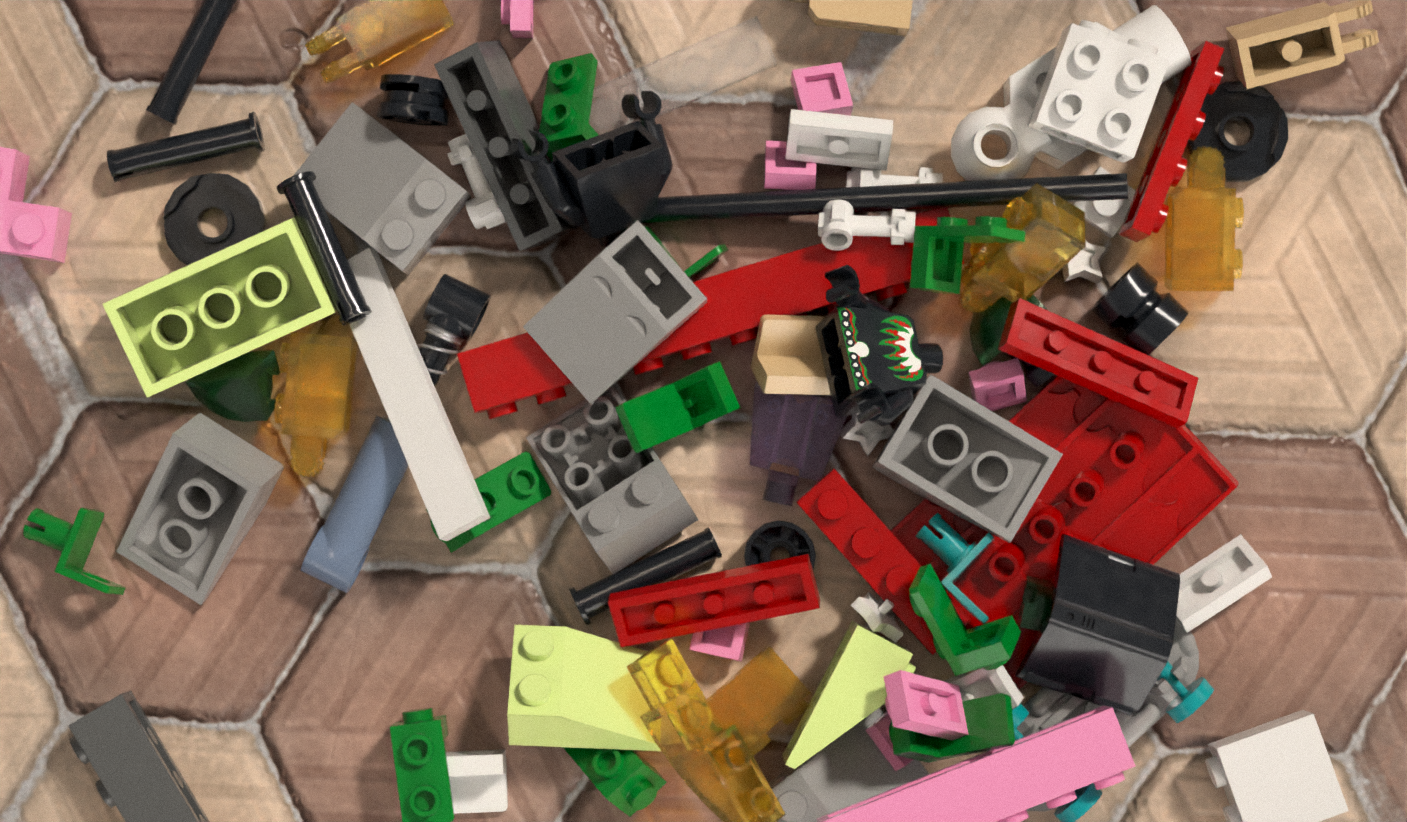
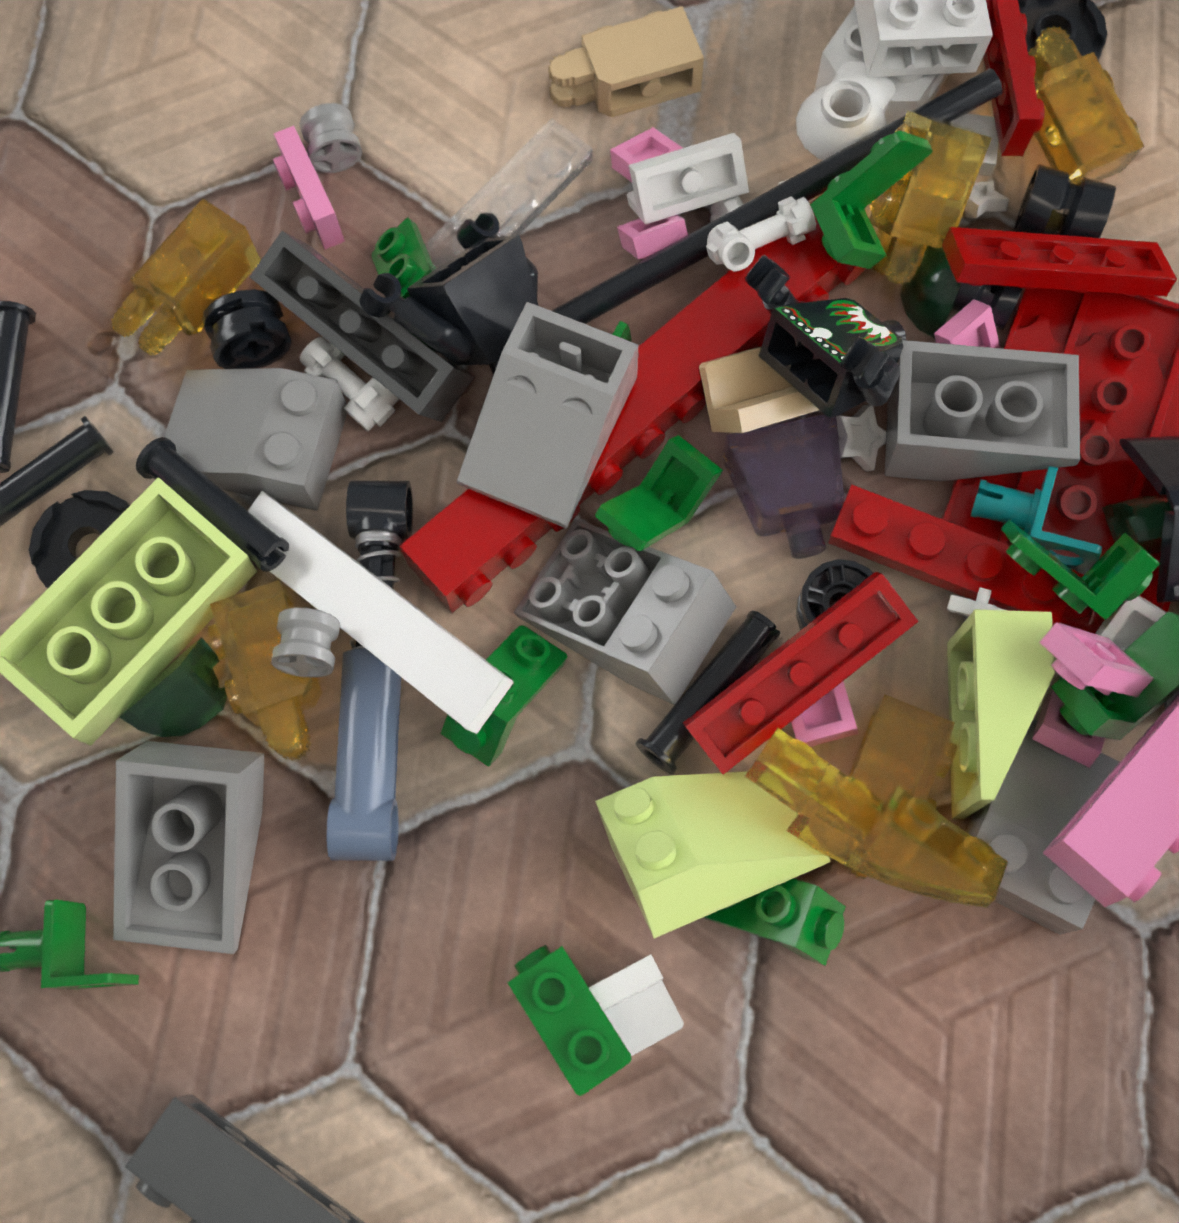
camera: 20 degrees left, 15 degrees down
none -> light grey wheel [271,608,340,678]

